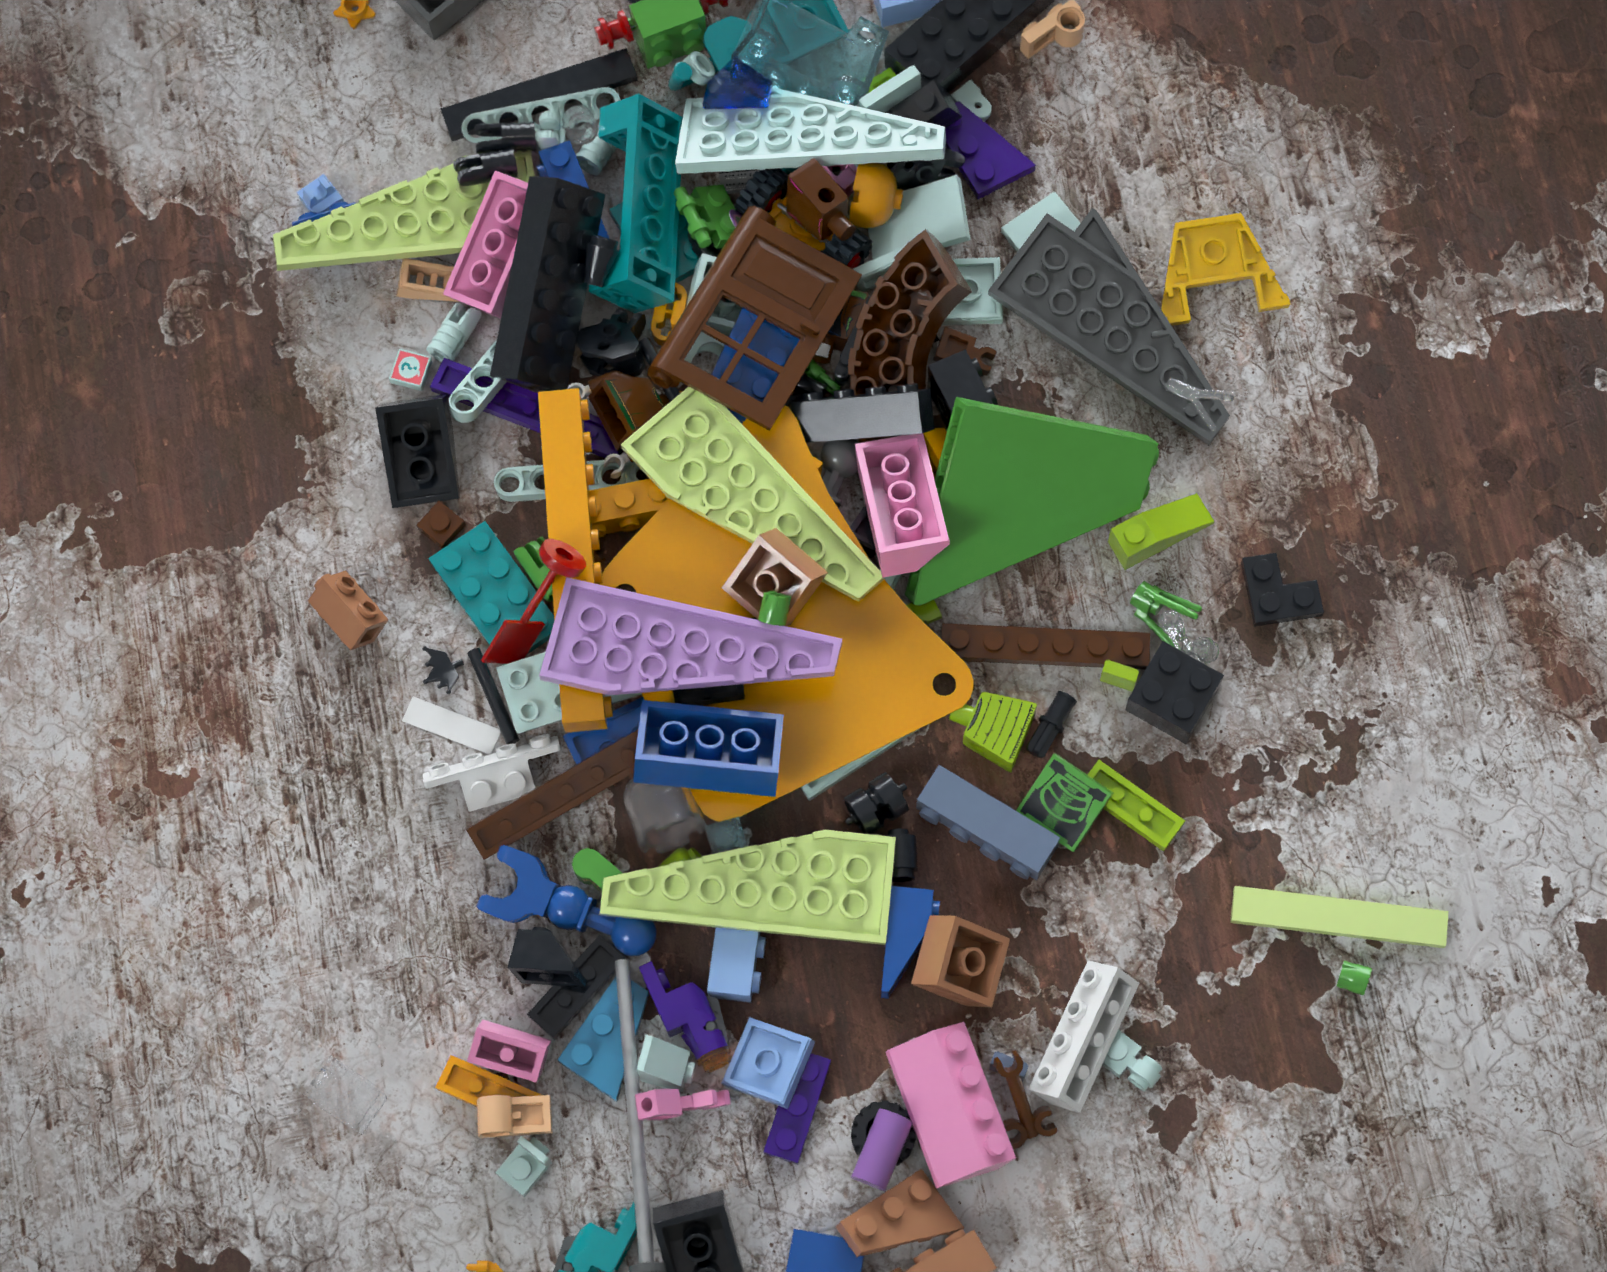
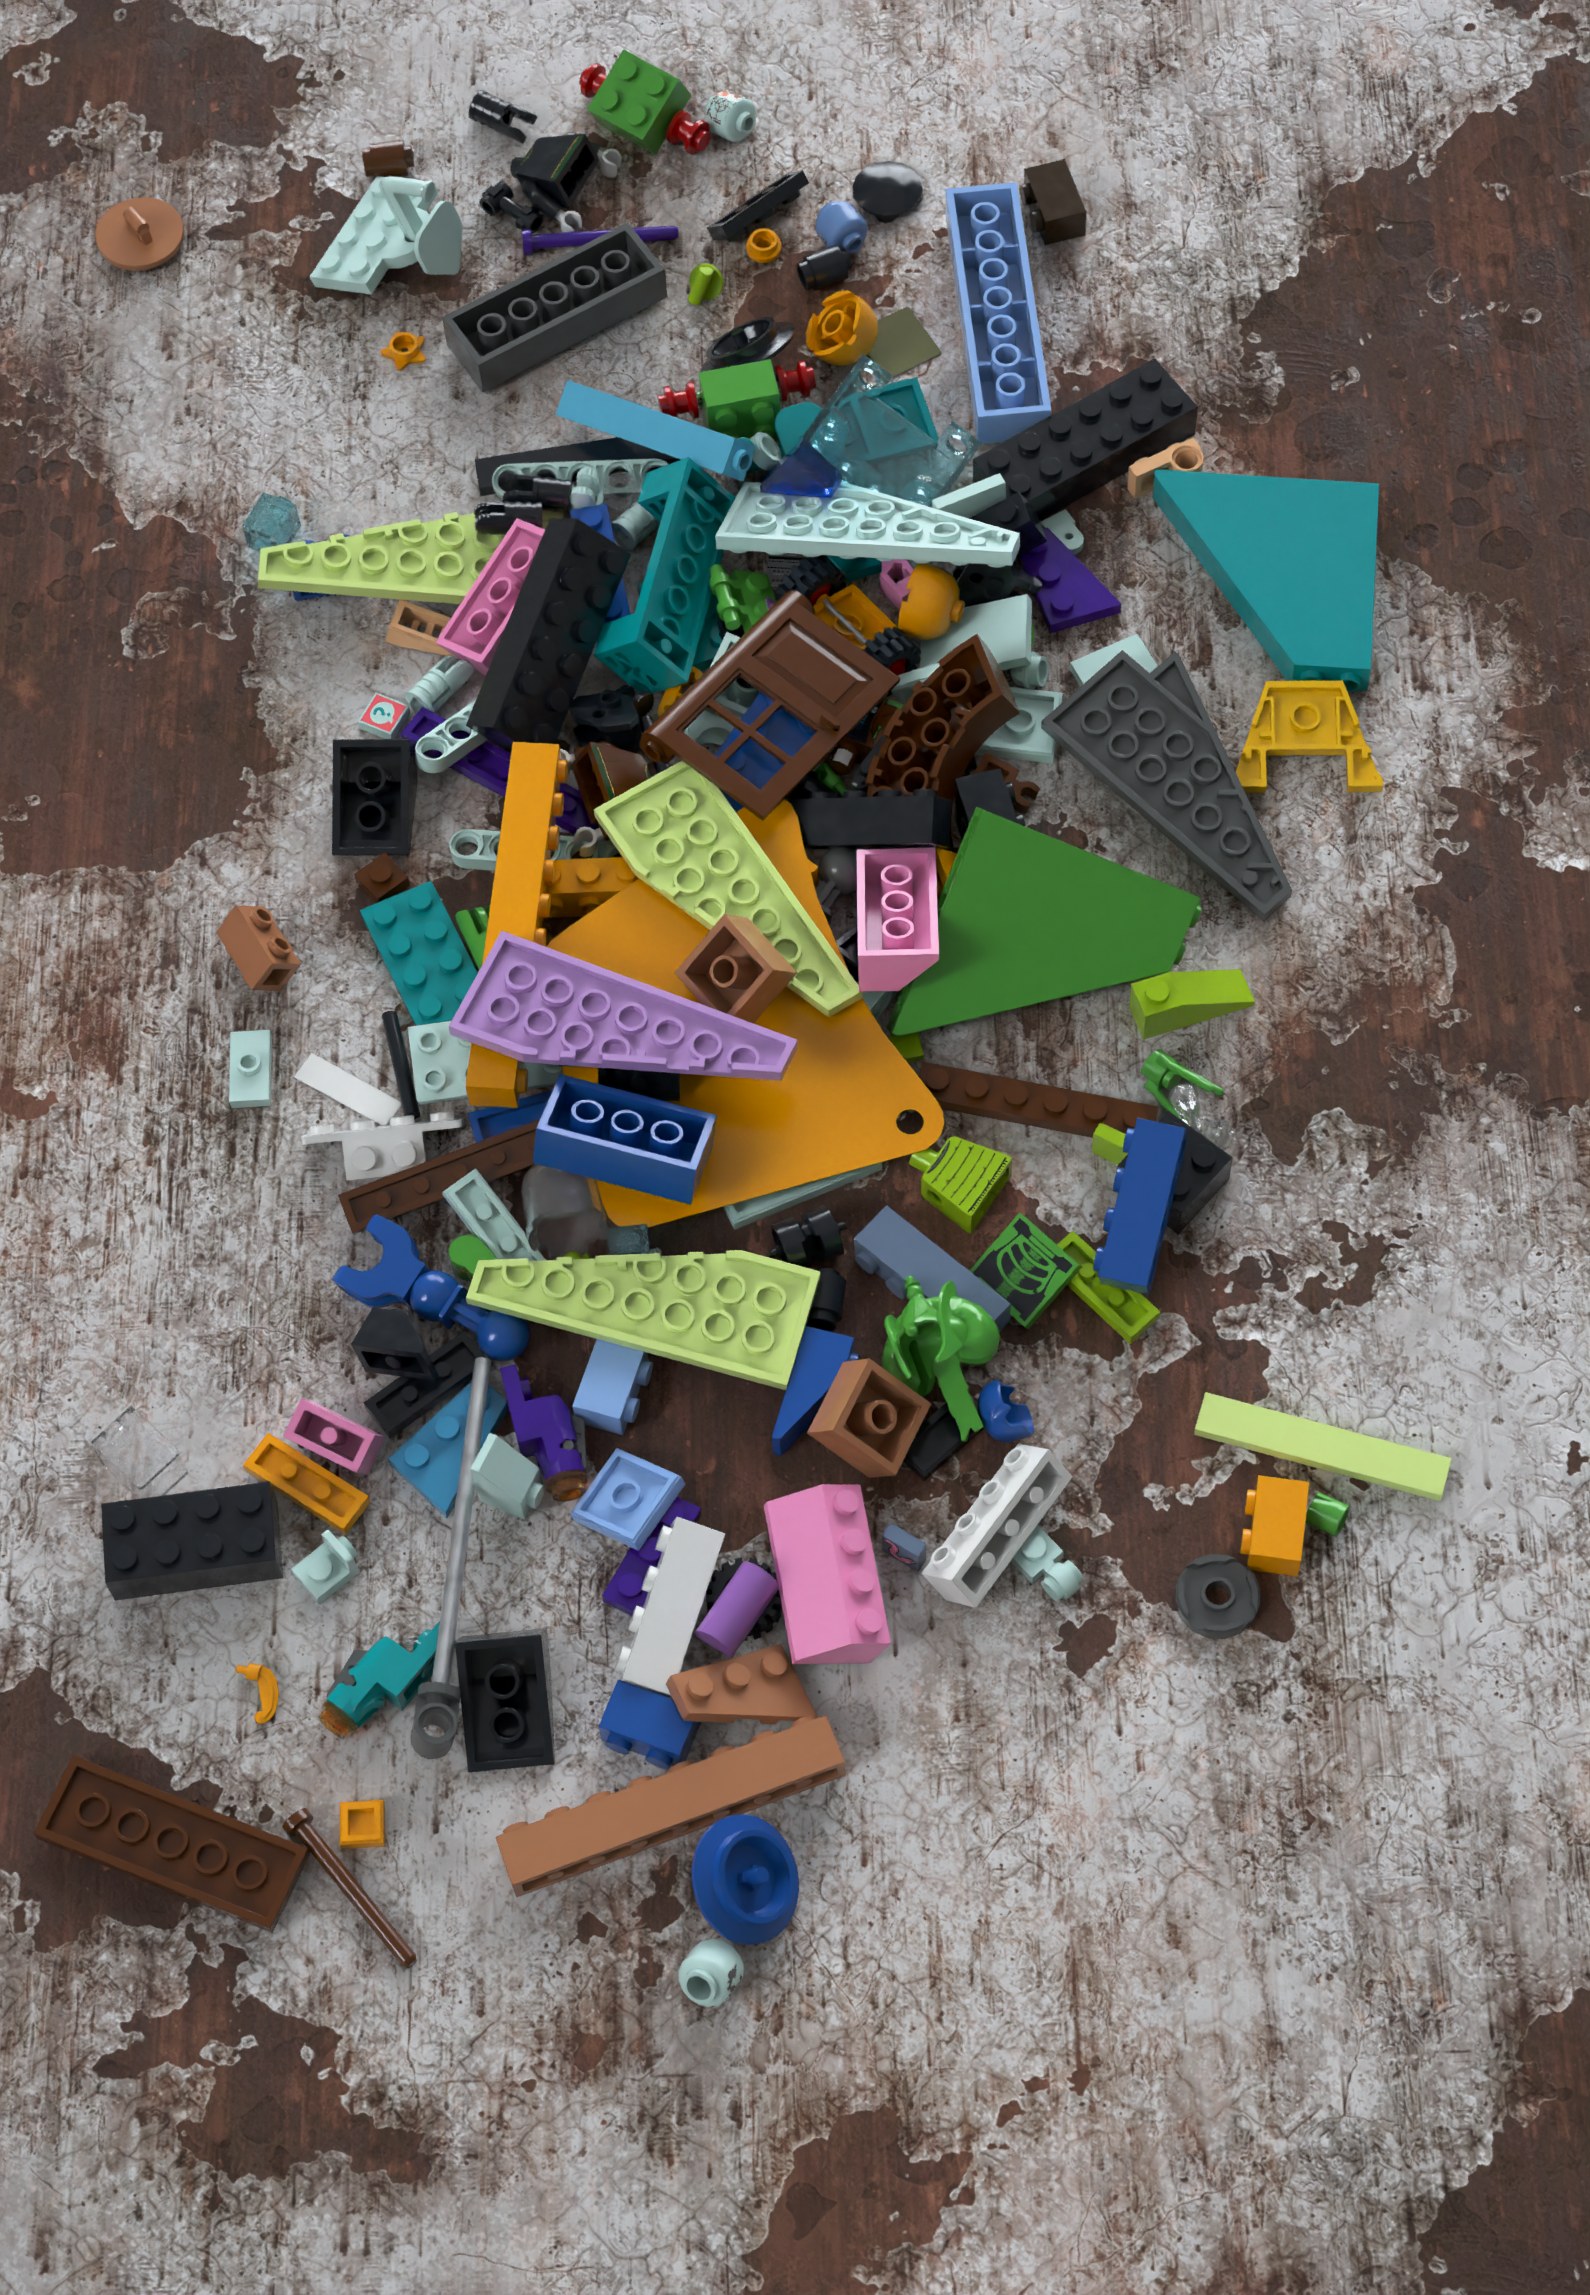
camera: 10 degrees right, 10 degrees down
light blue tile [297,174,344,214] -> none
black piece [422,646,464,694] -> none
light nougat plate [477,1095,552,1138] -> none
red piece [481,539,586,664] -> none
black cone [584,235,619,287] -> none
bright pink piece [635,1089,731,1121] -> none
bright green hose [758,591,791,626] -> none
reddish brown torso [786,158,856,241] -> none
reddish brown bar [993,1050,1058,1149] -> none
black axle [1026,691,1077,758] -> none
clear plant [1165,377,1238,431] -> none
black plate [1241,553,1324,627] -> none
none -> black brick [101,1481,283,1601]
none -> light aqua plate [229,1030,272,1108]
none -> clear light blue brick [242,492,301,552]
none -> light aqua tile [442,1168,546,1261]
none -> medium azure brick [555,380,756,482]
none -> white brick [614,1517,725,1698]
none -> bright green hair [882,1276,1000,1442]
none -> black tile [903,1402,984,1481]
none -> blue hair [977,1380,1034,1443]
none -> light aqua plate [1010,652,1048,690]
none -> blue brick [1093,1118,1188,1295]
none -> teal slope [1153,469,1379,692]
none -> dark grey tile [1175,1554,1260,1639]
none -> light orange brick [1240,1475,1309,1577]

